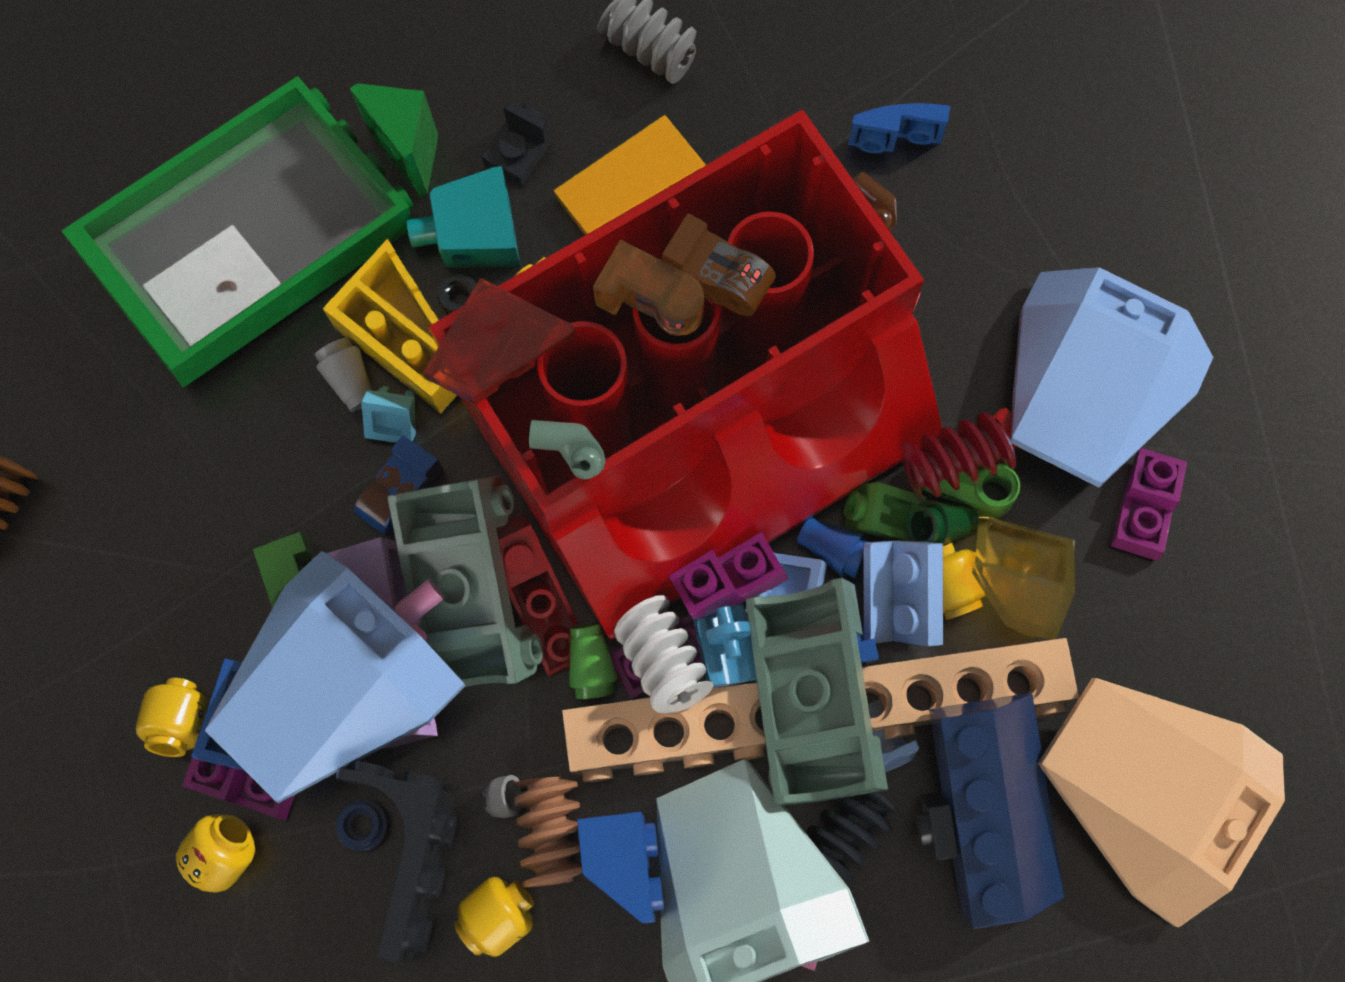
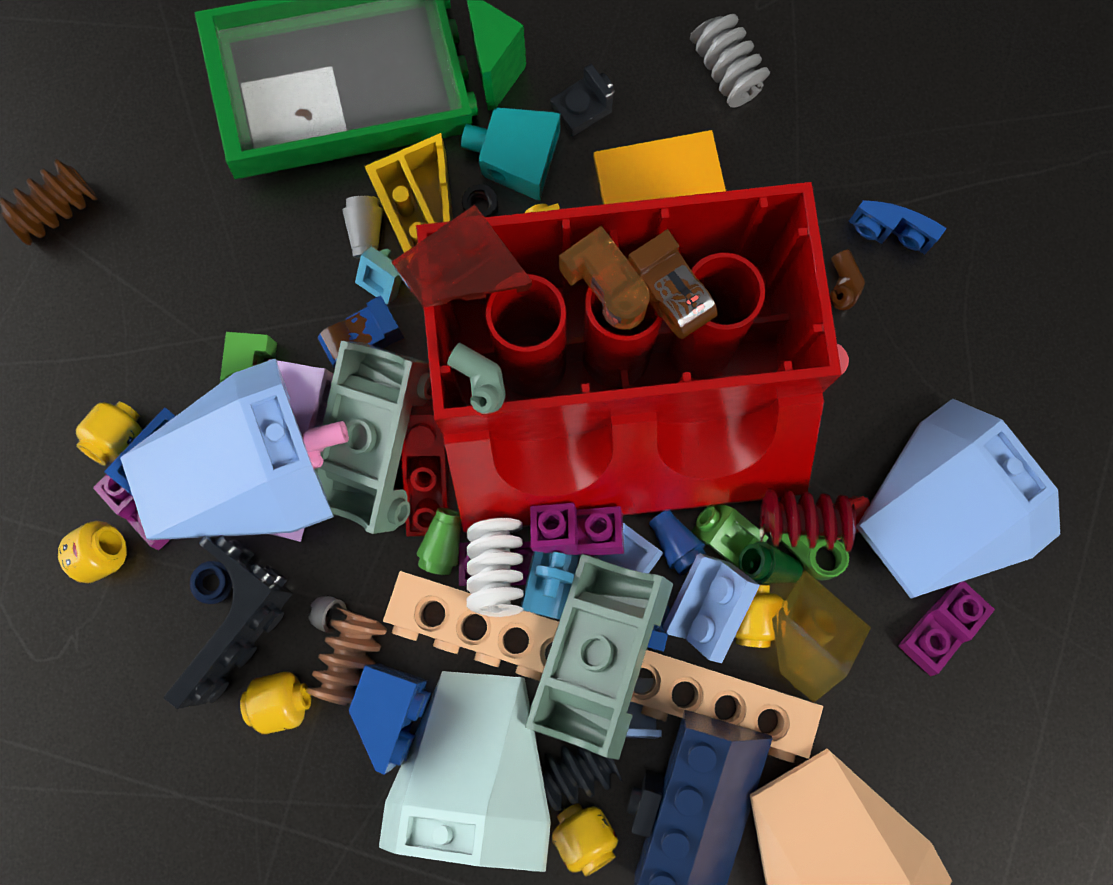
camera: 25 degrees right, 5 degrees up
none -> yellow head [552,803,618,876]

